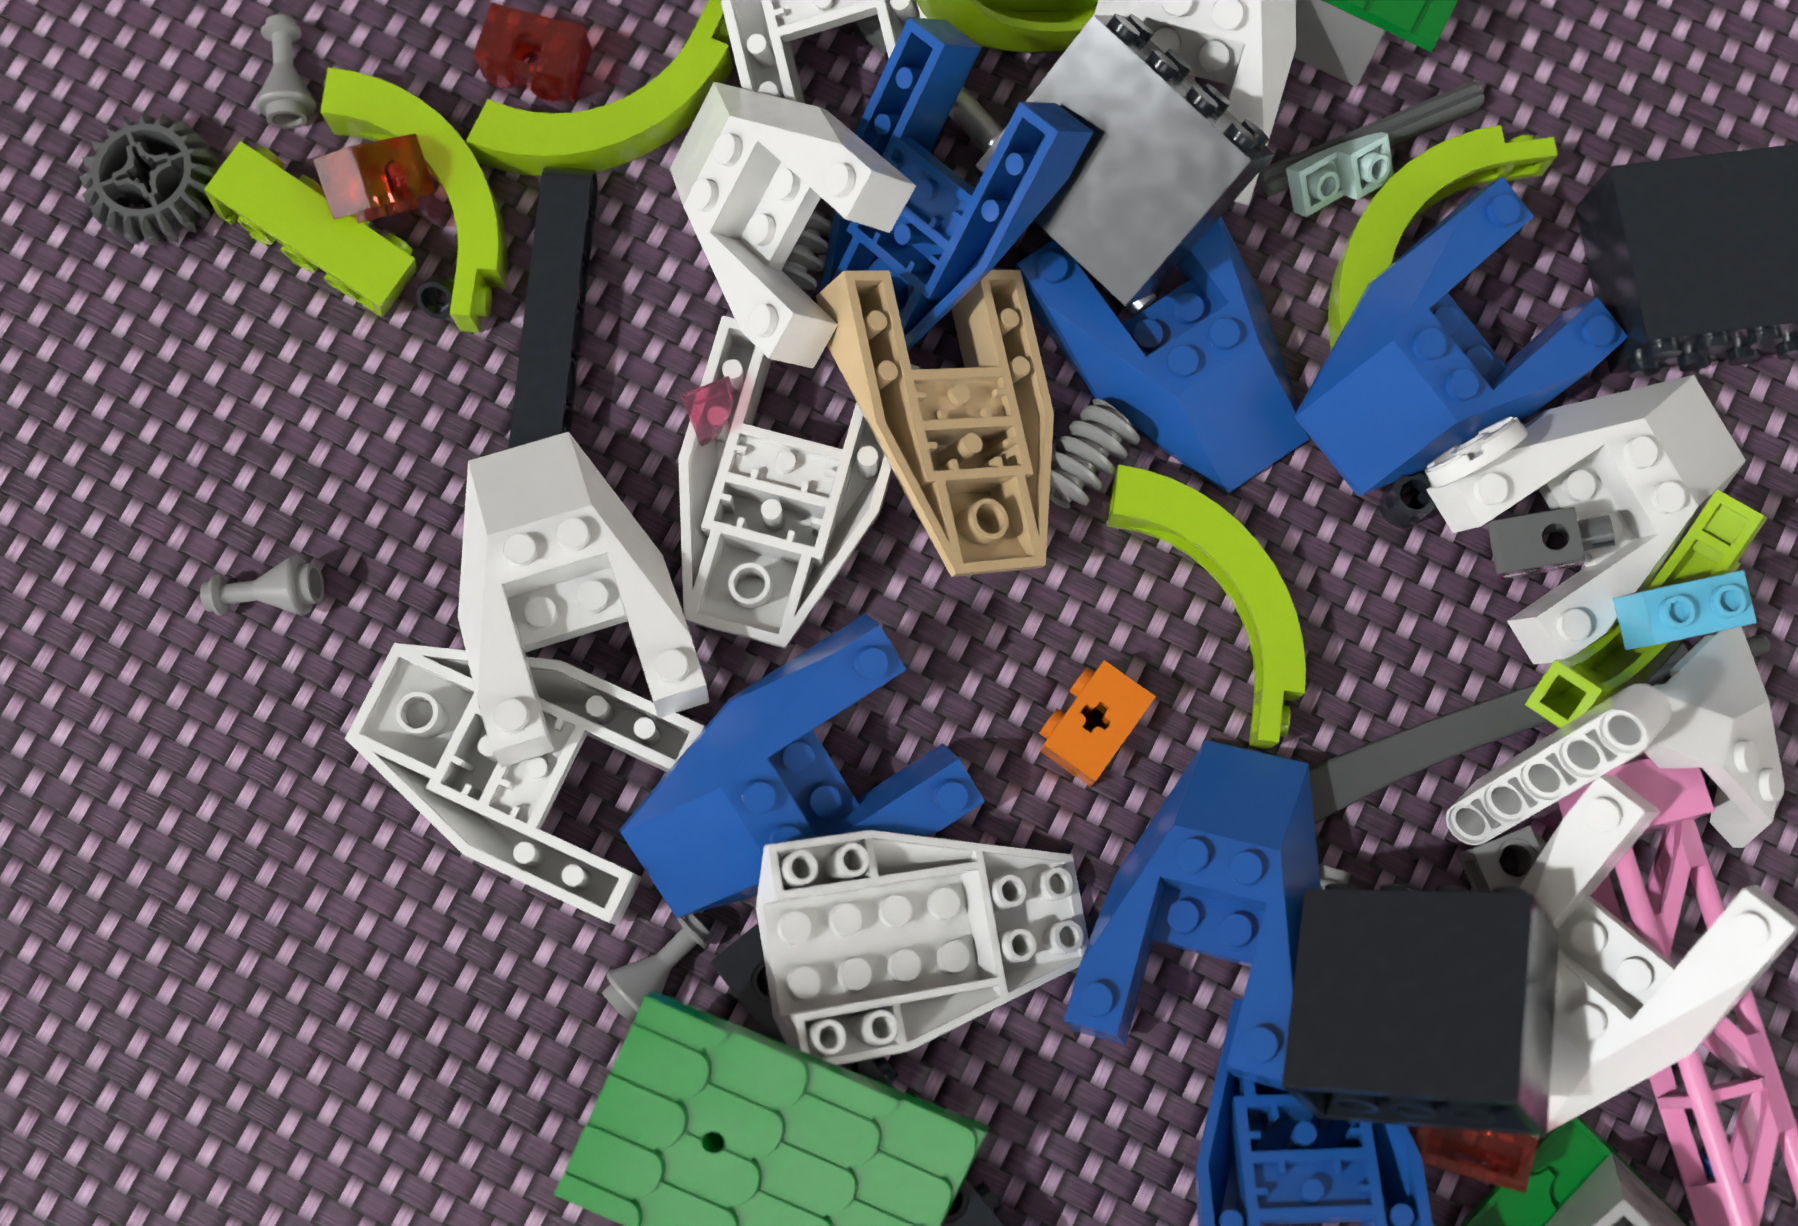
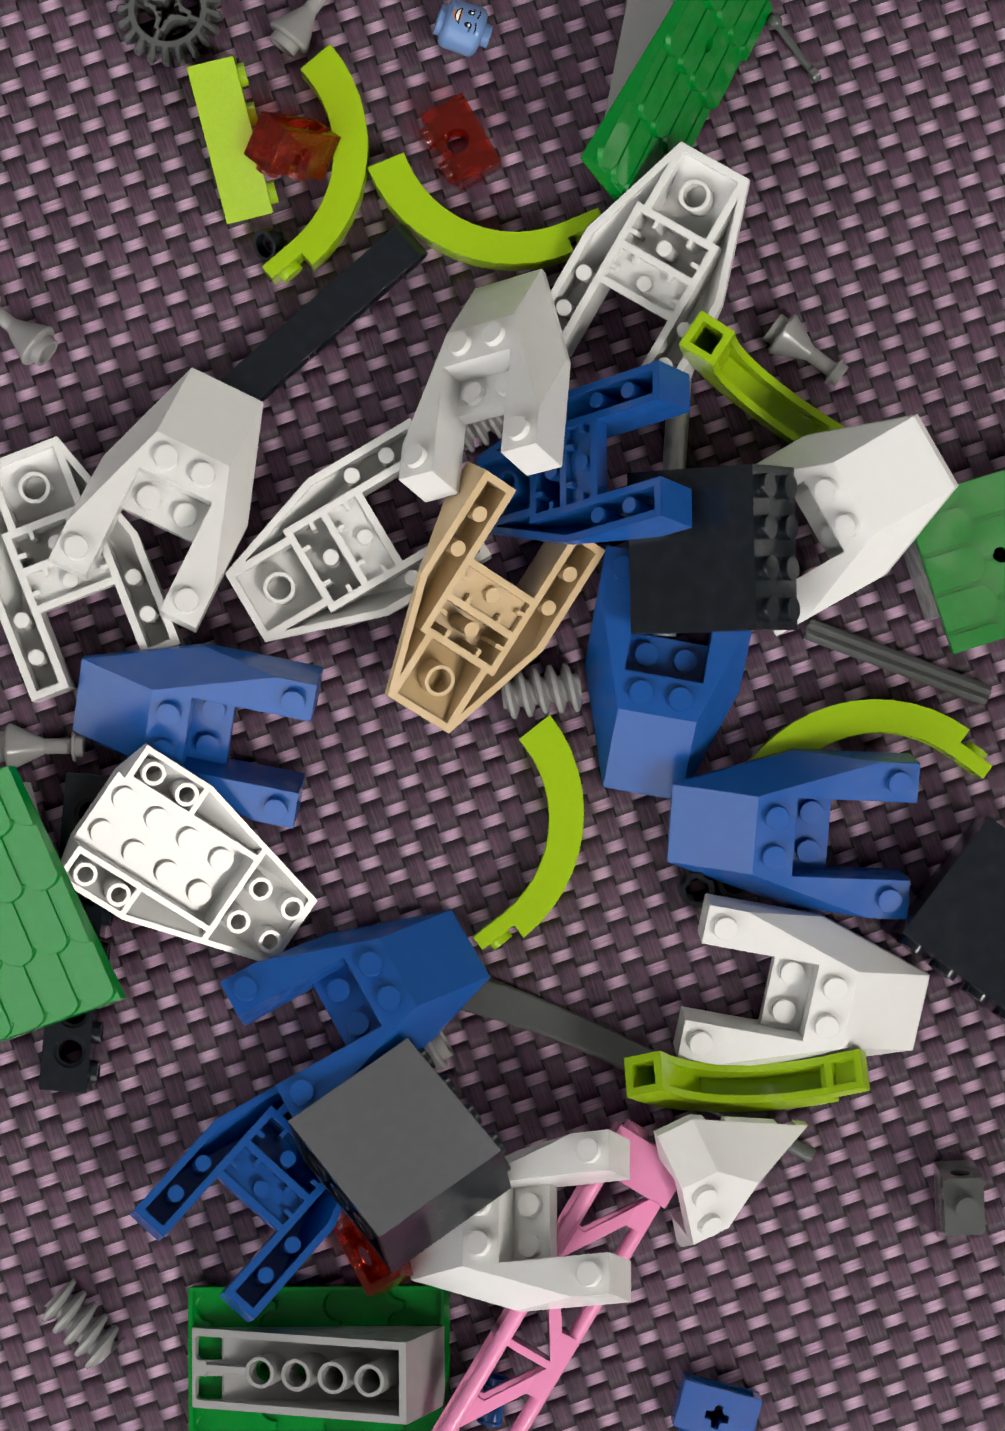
camera: 45 degrees right, 10 degrees up
clear pink tile [680,376,734,446] -> none
orange brick [1039,660,1156,788] -> none
light aqua slope [1286,132,1394,217] -> none
white tile [1425,416,1528,488] -> none
white beam [1446,684,1671,846] -> none
light grey brick [1457,825,1546,892] -> none
dark grey torso [1487,507,1615,582] -> none
medium azure brick [1613,570,1757,650] -> none

